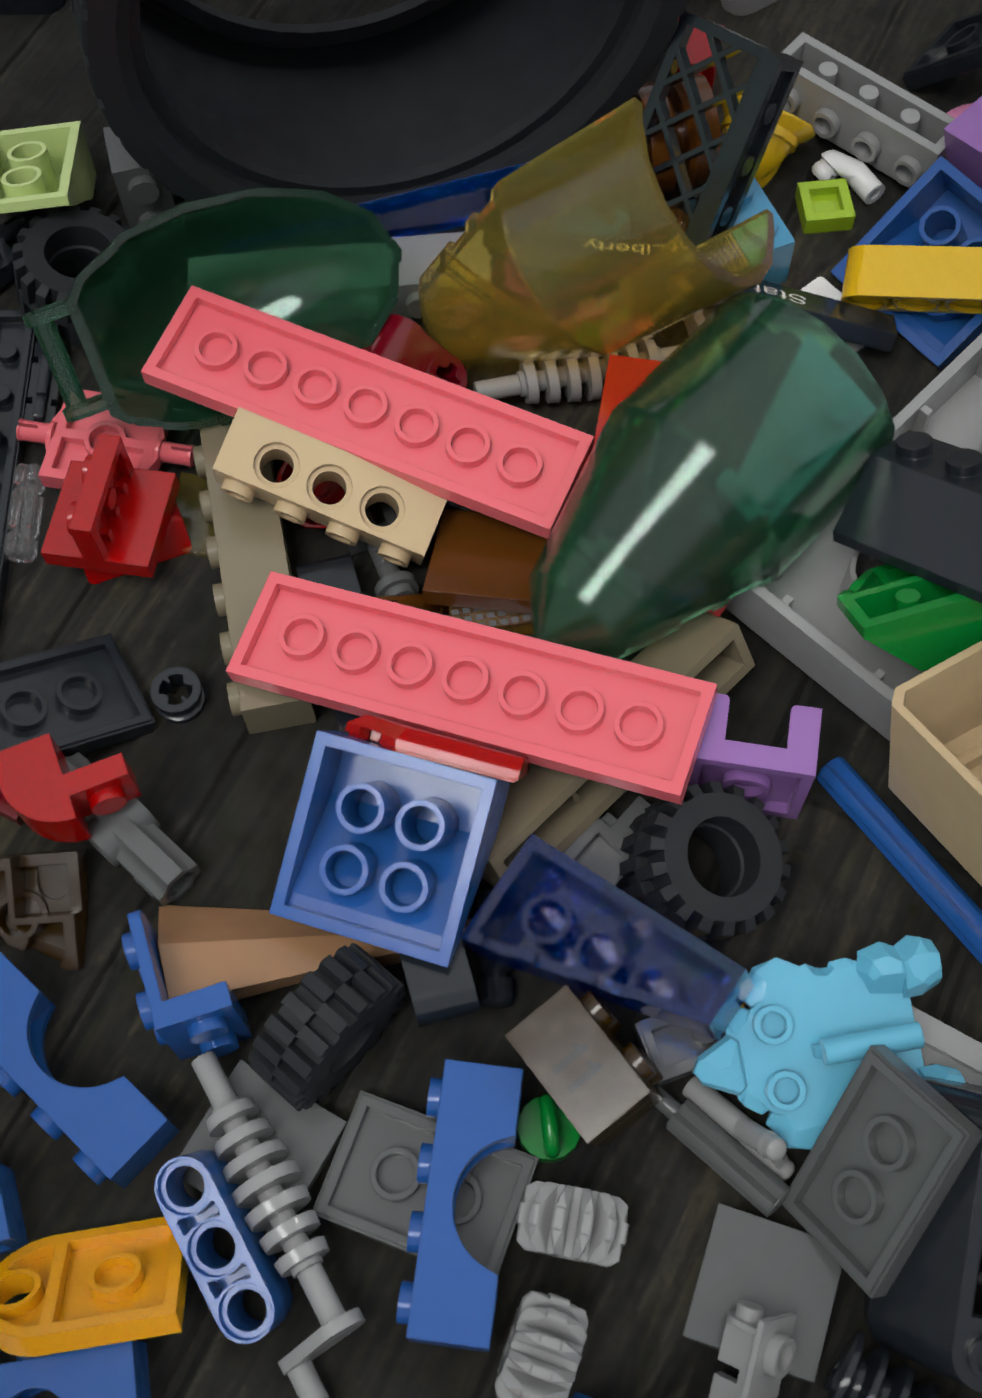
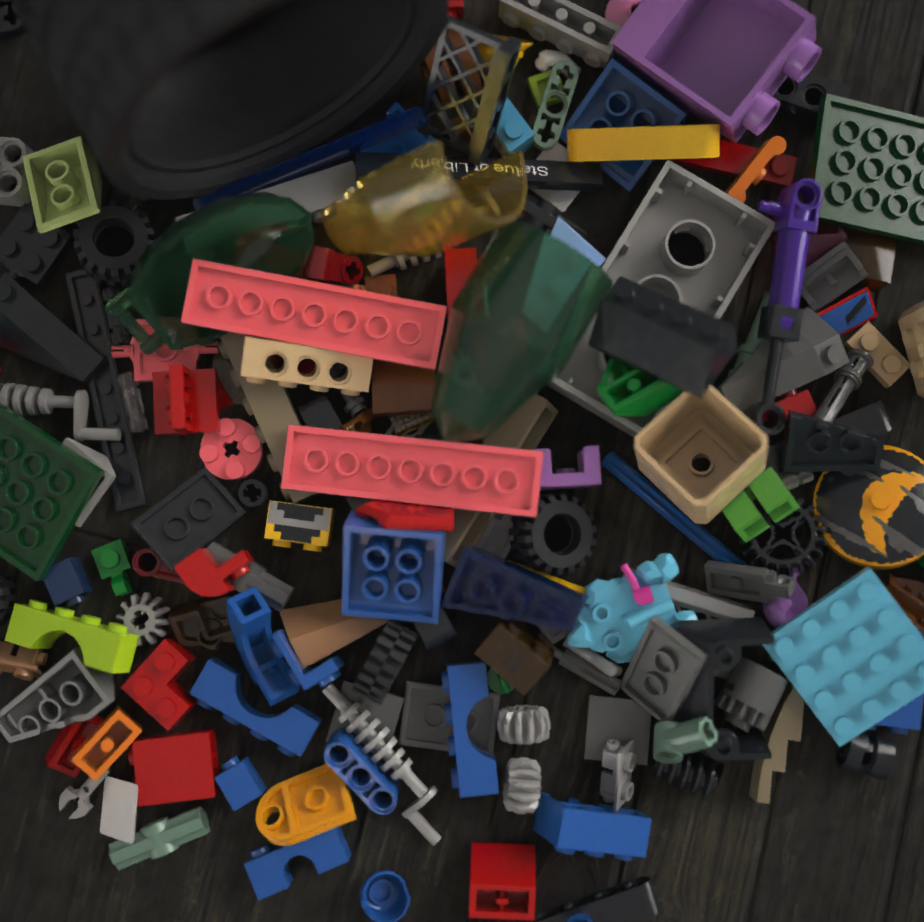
camera: 15 degrees left, 20 degrees up
none -> coral plate [199,418,264,480]
none -> blue arch [227,586,300,706]
none -> brick [264,500,336,552]
none -> sand green beam [532,60,578,151]
none -> dark pink hand [620,563,654,605]
none -> sand green piece [653,716,717,764]

